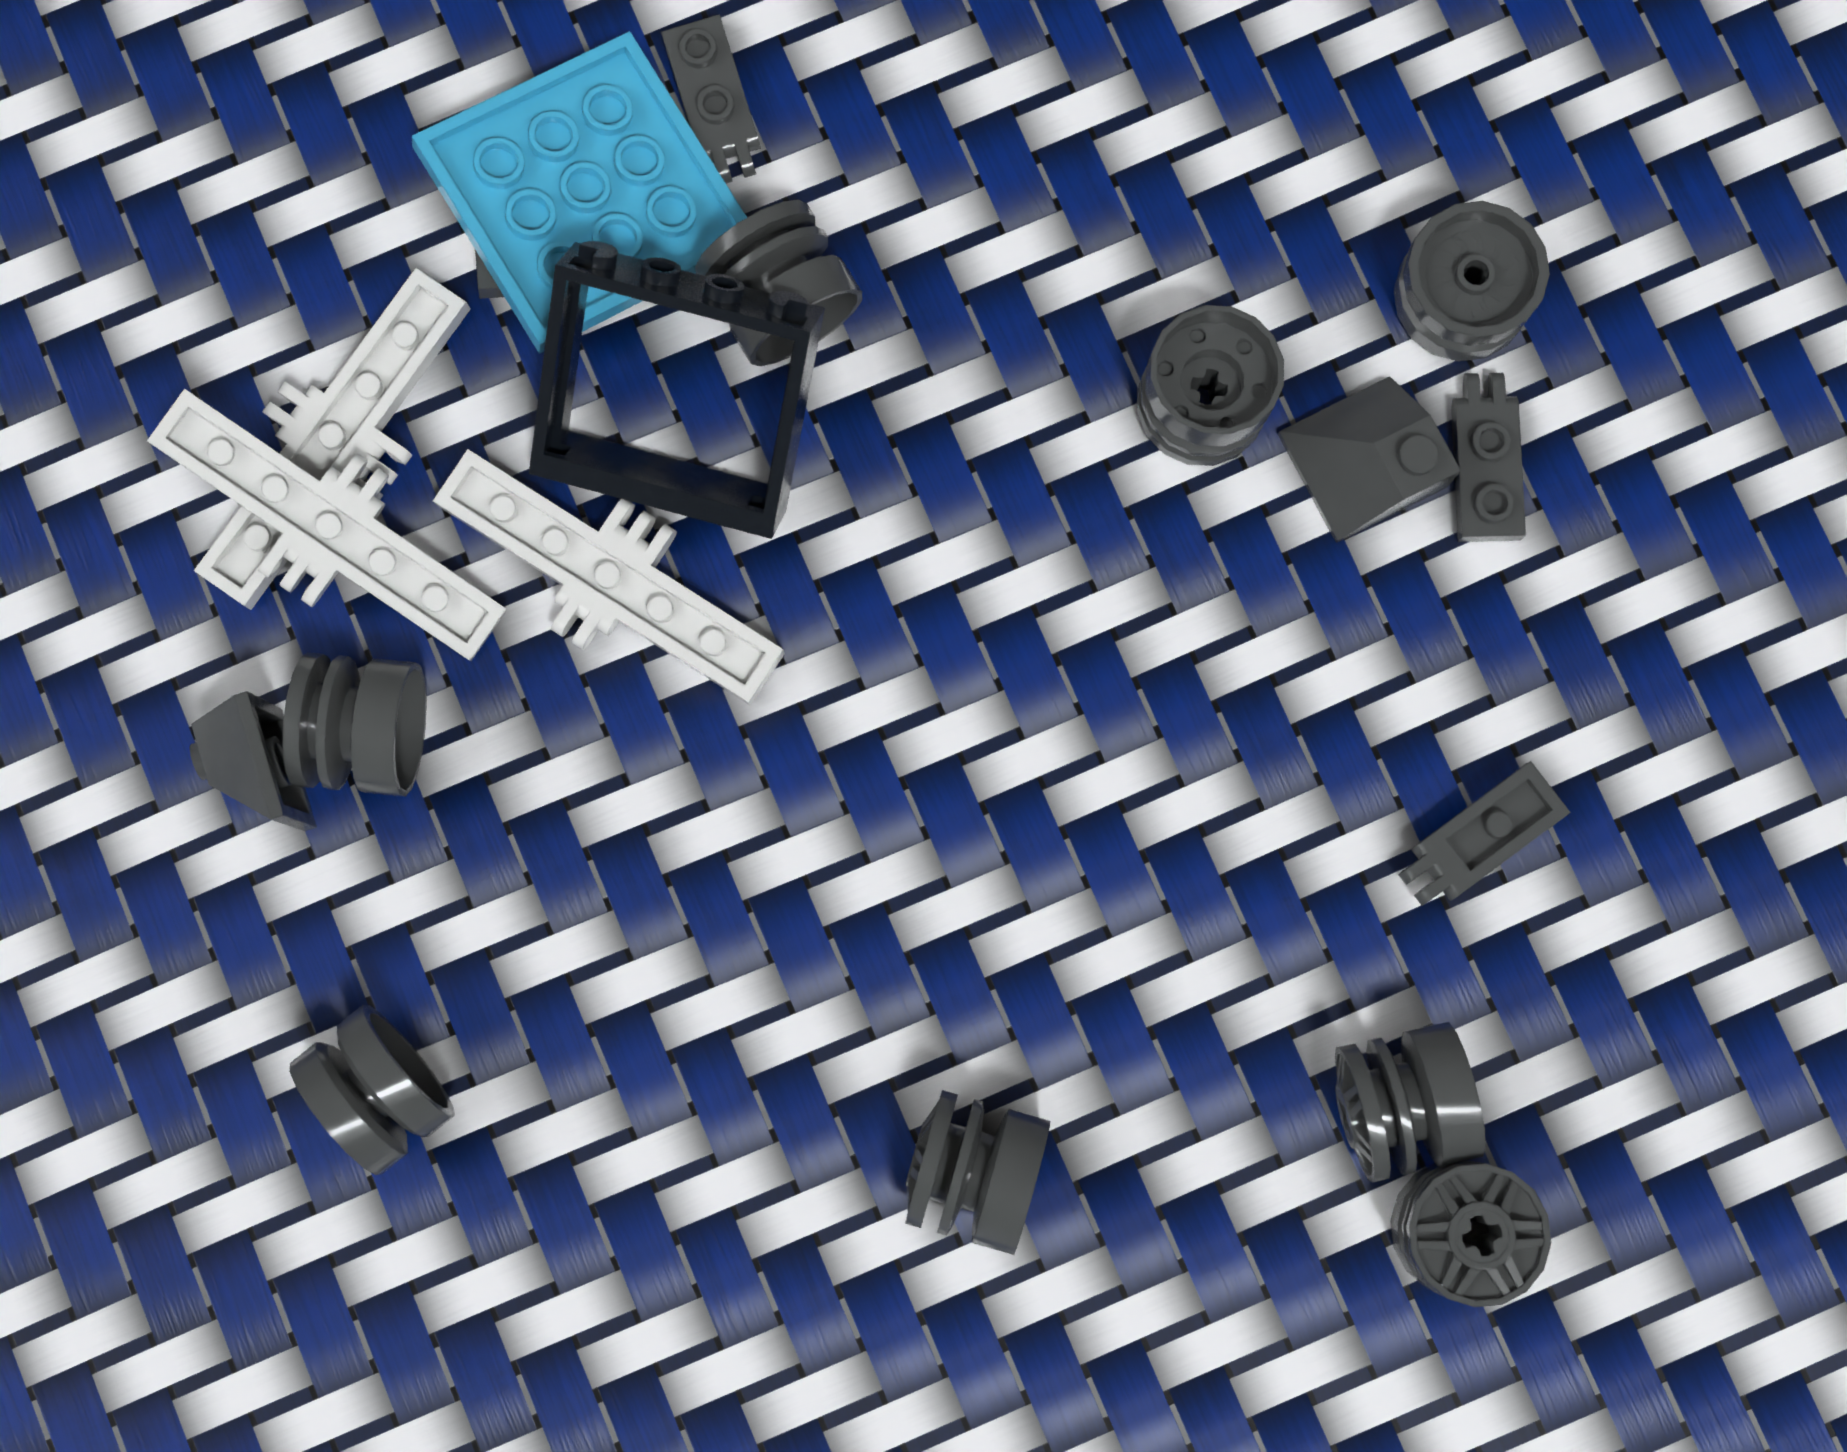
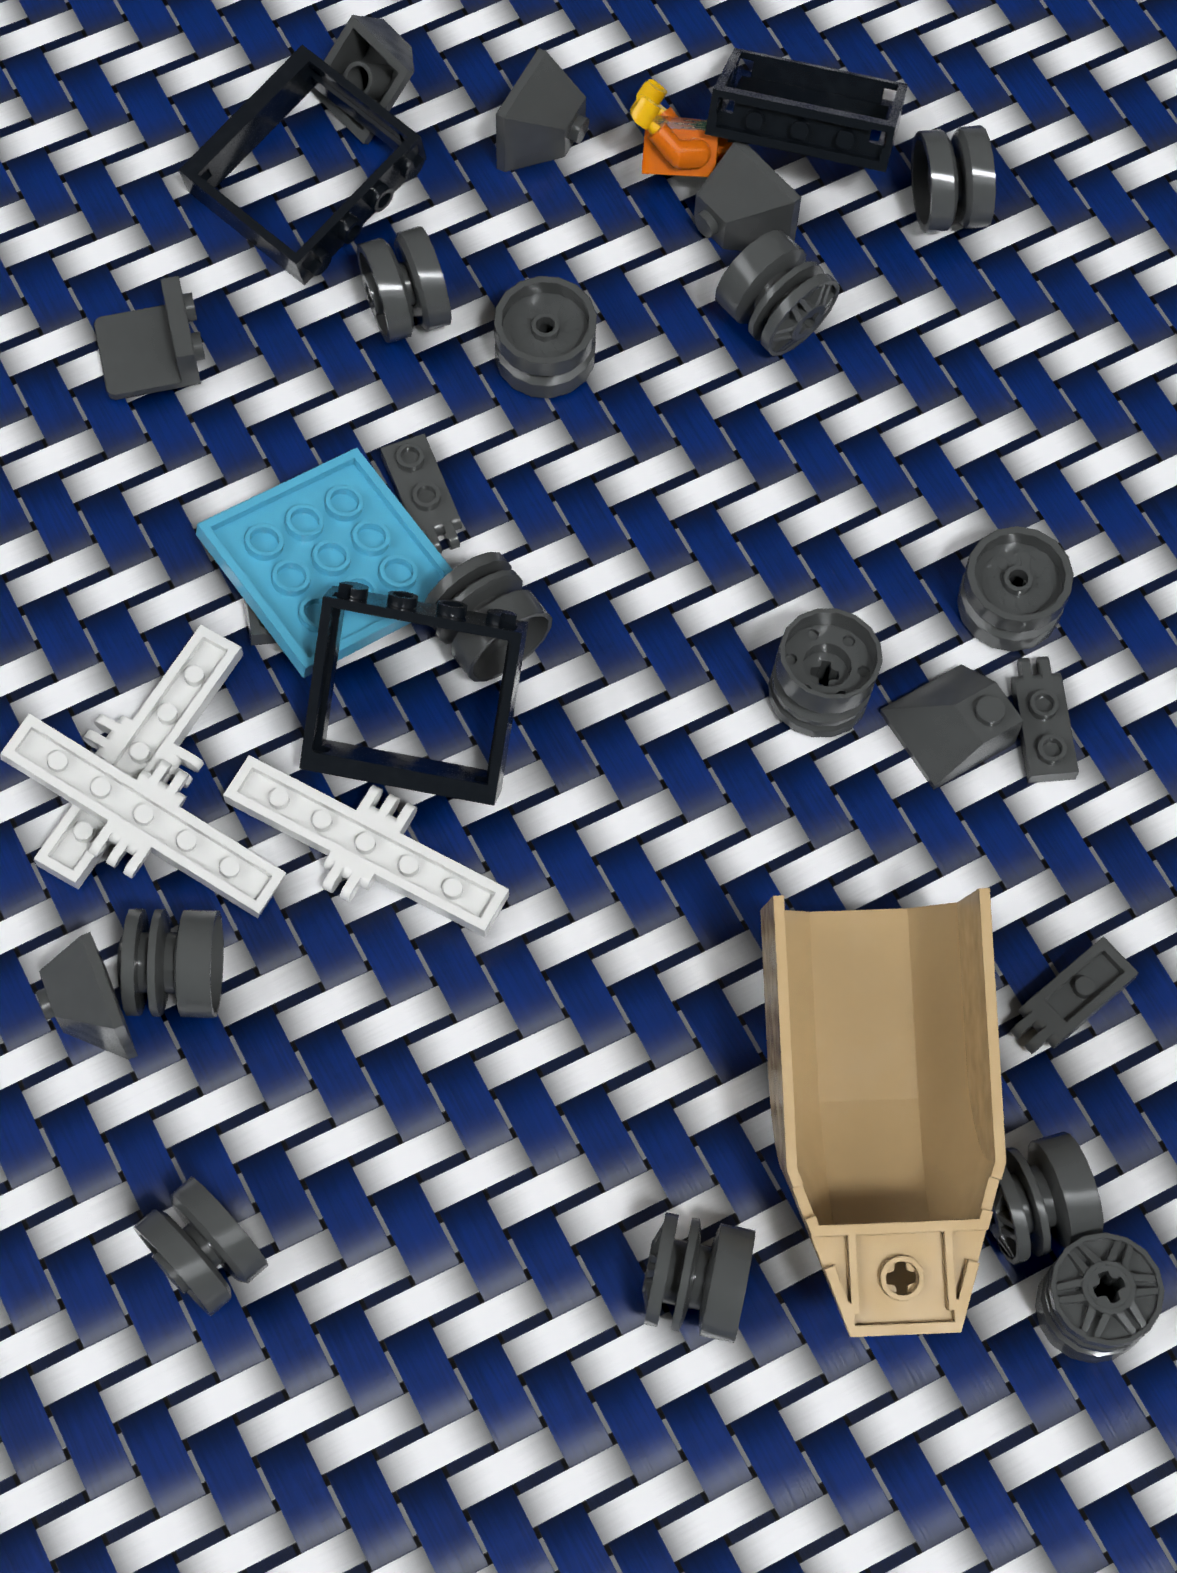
camera: 15 degrees left, 15 degrees down
none -> tan windscreen [760,888,1006,1337]

